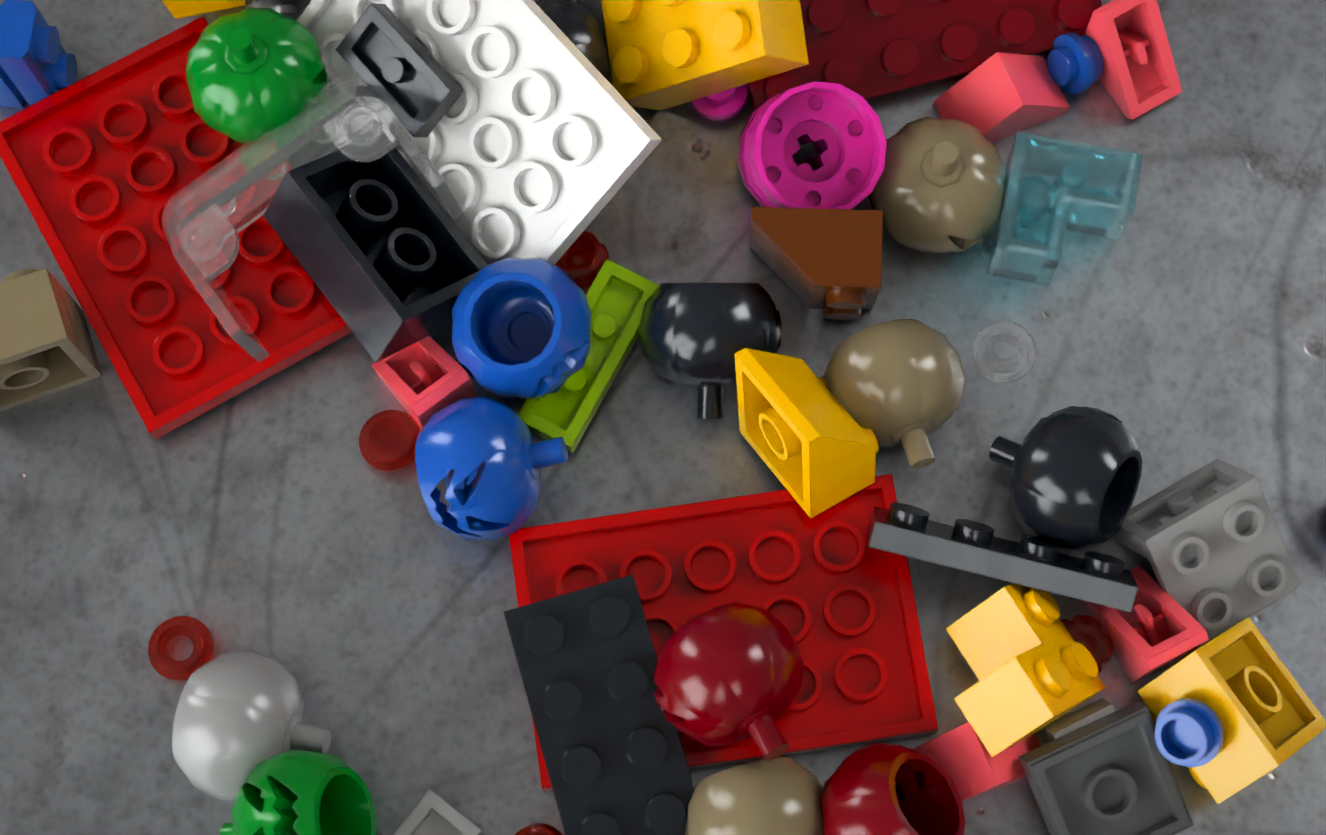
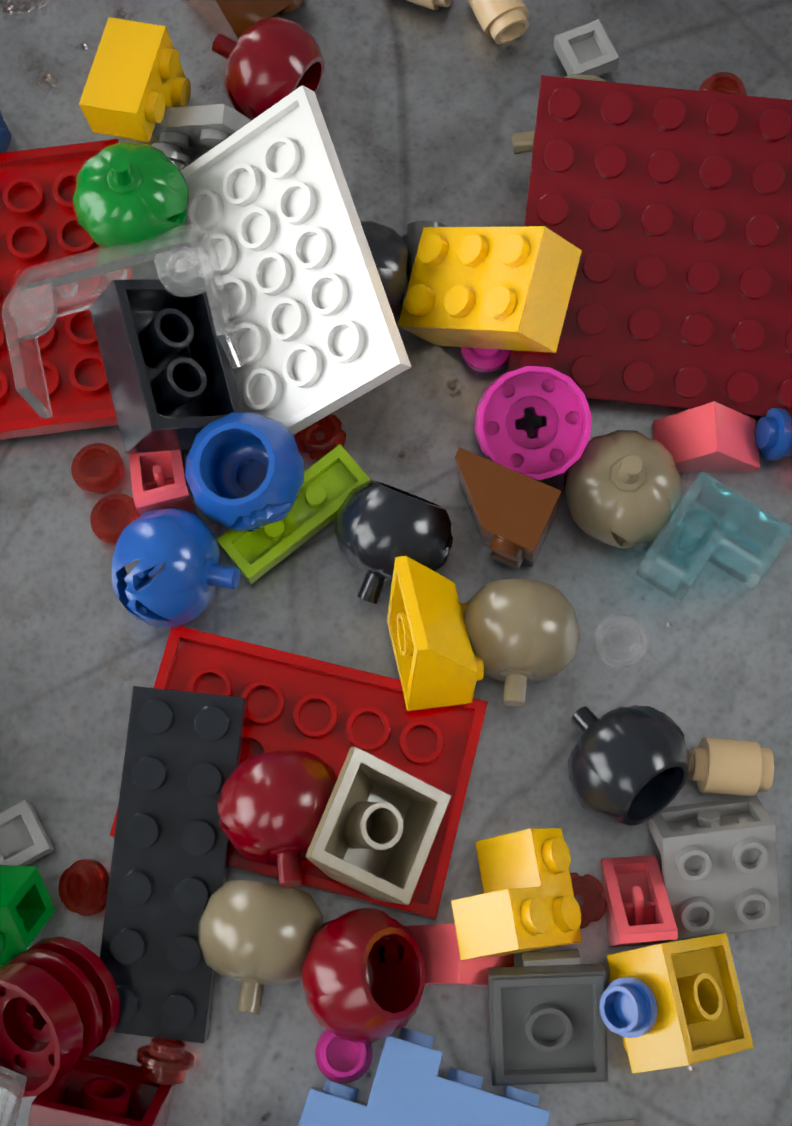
camera: 20 degrees right, 0 degrees up
black plate [336,3,464,137] -> none
plate [868,503,1138,612] -> none
none -> clear red plate [71,443,125,495]
none -> dark tan slope [305,747,451,905]
none -> tan brick [688,737,774,796]

